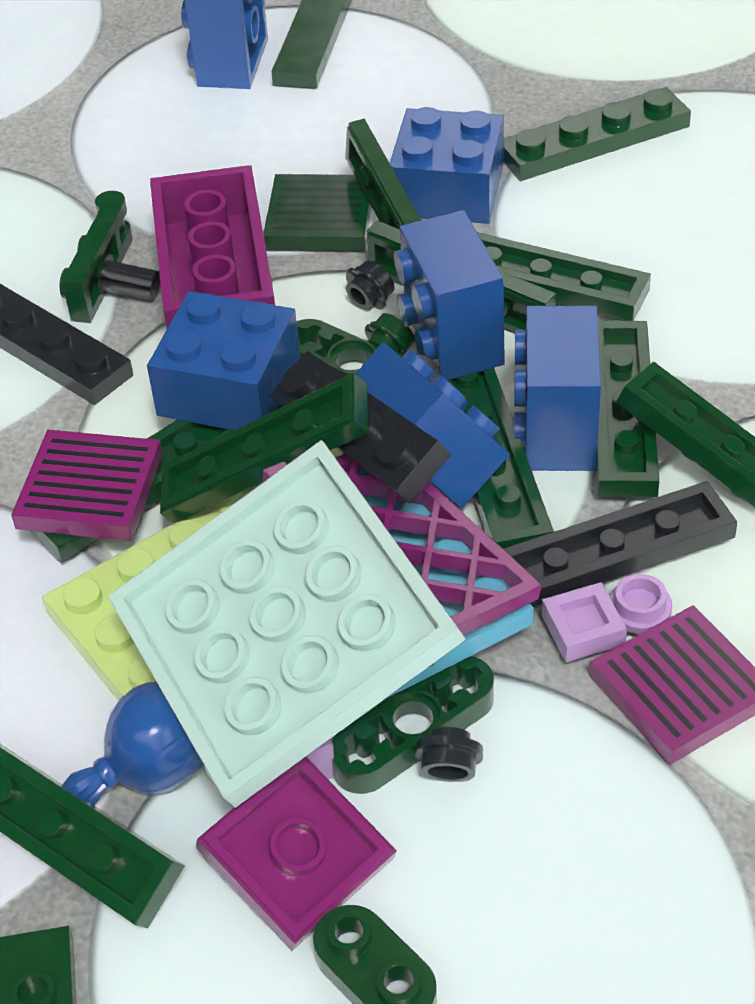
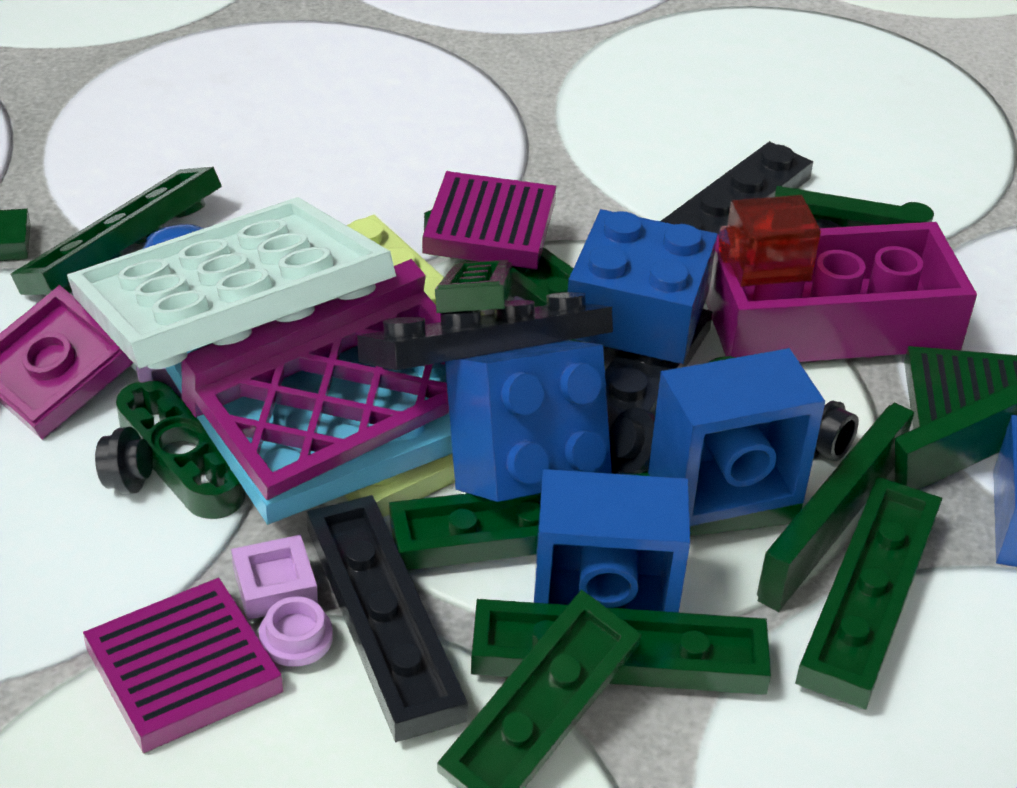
camera: 85 degrees right, 5 degrees down
none -> clear red brick [719,195,821,287]

